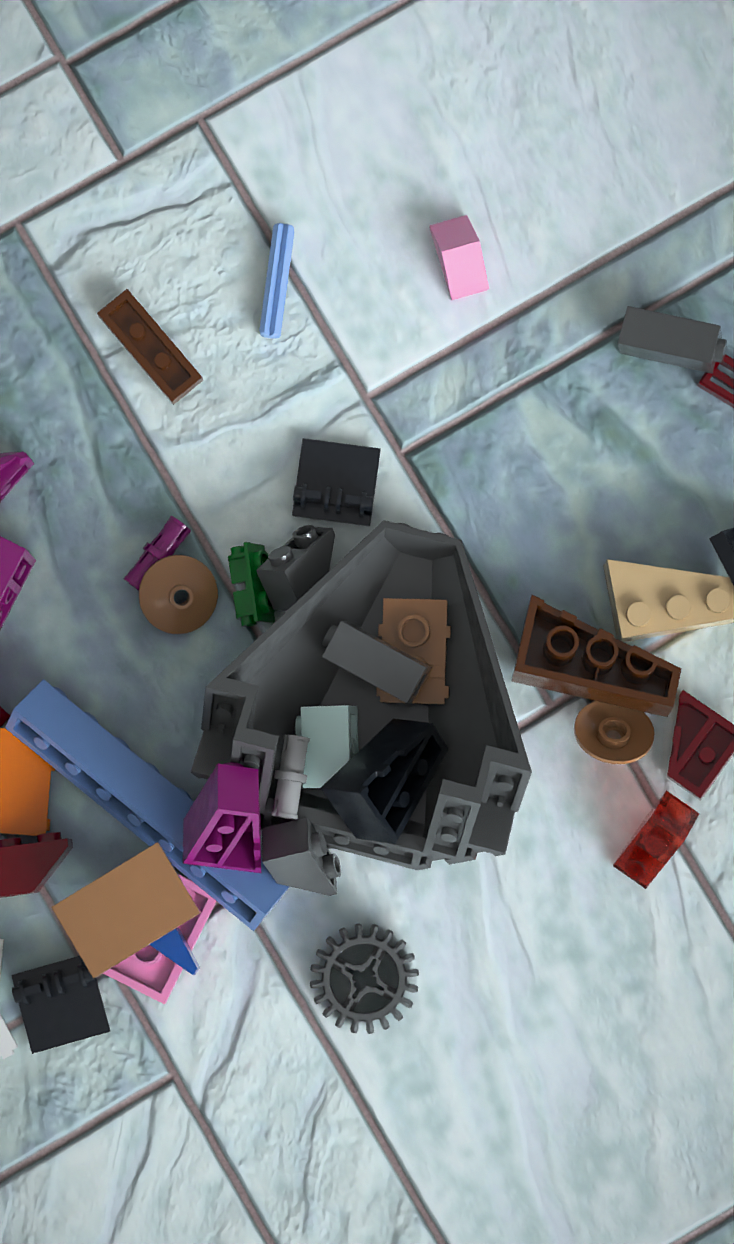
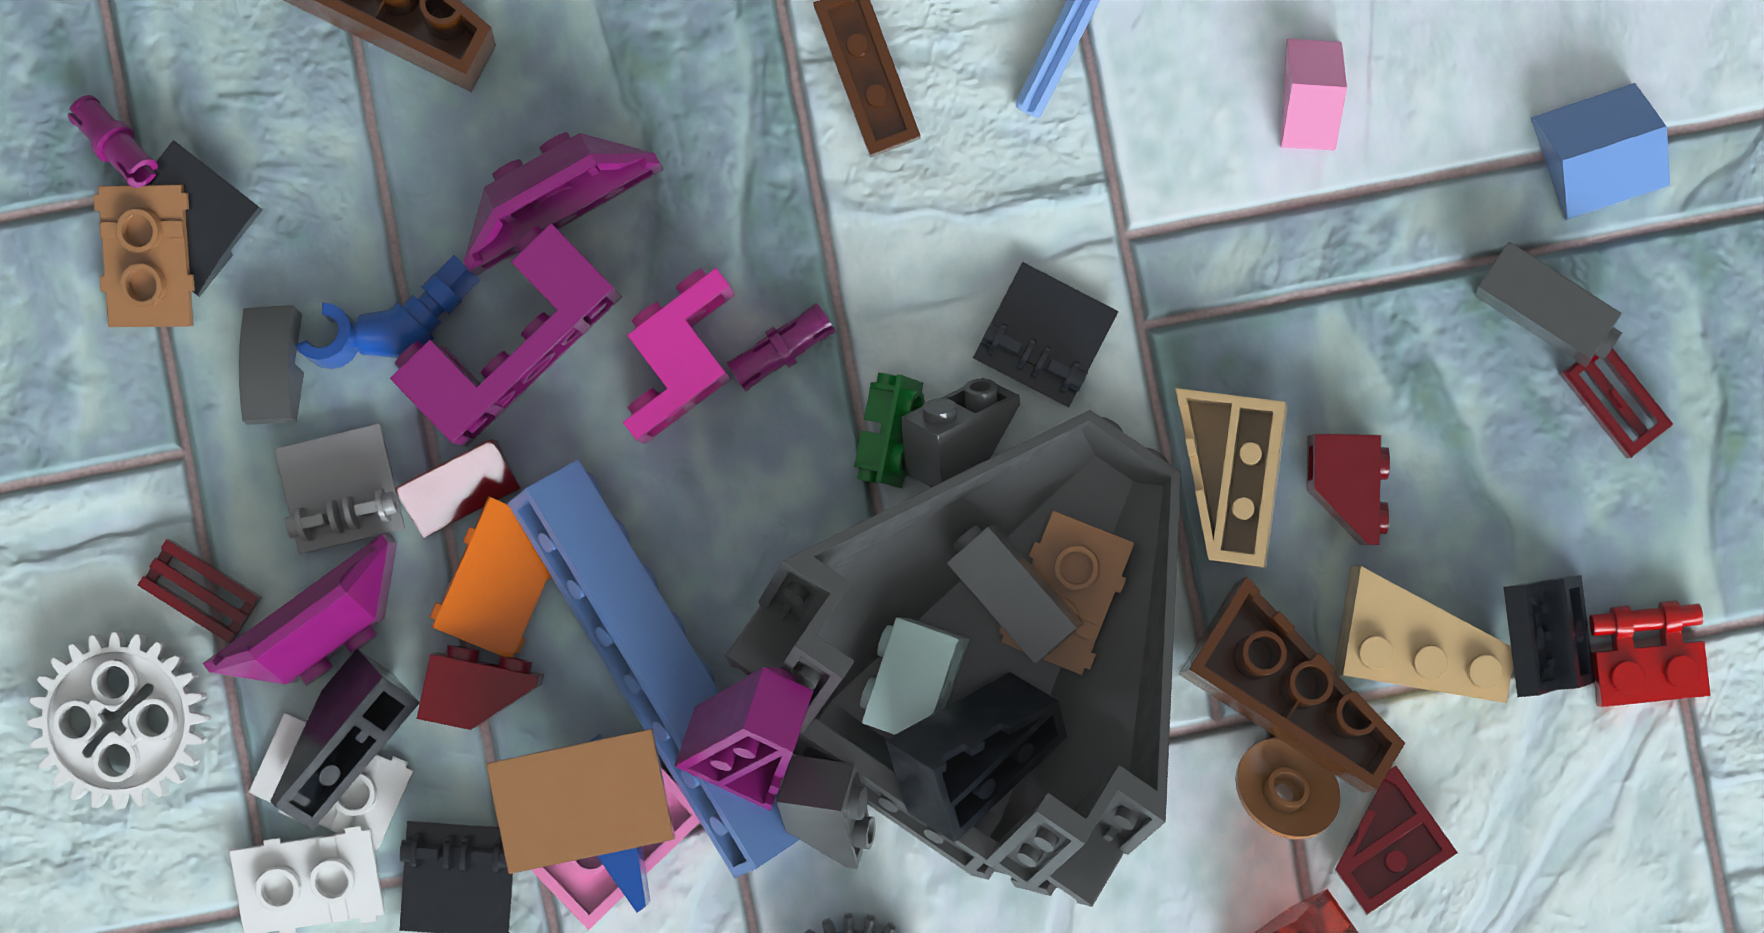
camera: 20 degrees right, 5 degrees up
medium nougat dish [139,555,218,634] -> none
light grey pin [271,734,310,820] -> none
none -> dark pink bracket [623,268,735,444]
none -> tan wedge [1175,388,1288,568]
none -> dark red slope [1307,434,1390,545]
none -> medium blue slope [1531,83,1670,220]

